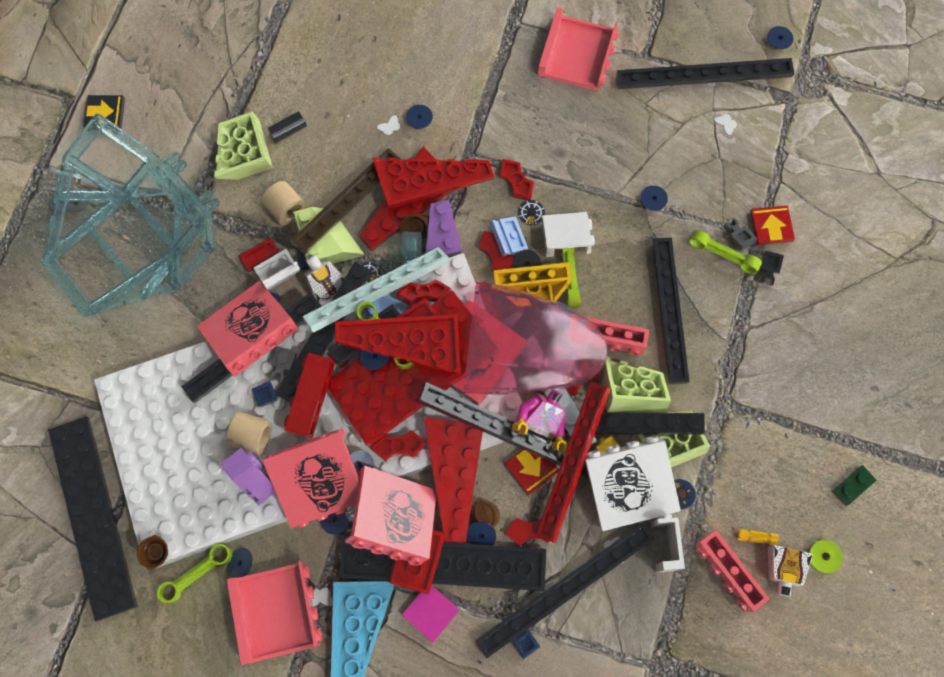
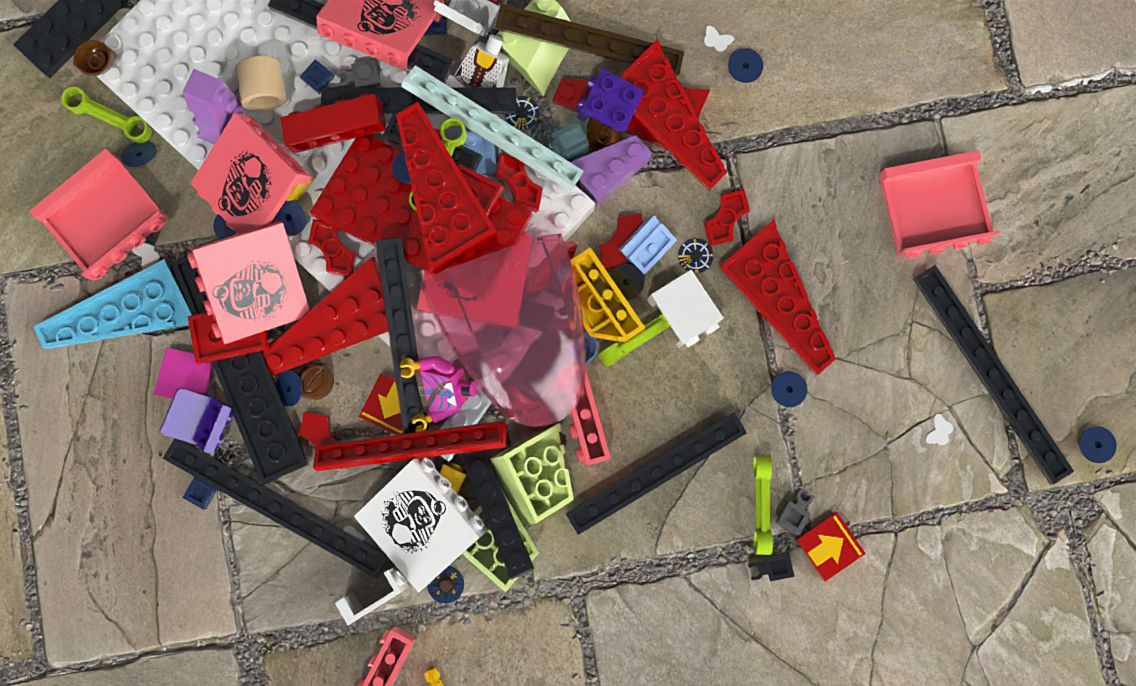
camera: 65 degrees right, 10 degrees up
none -> bracket [160,388,232,454]
none -> dark purple bracket [576,68,643,133]
none -> red wing [719,219,836,376]

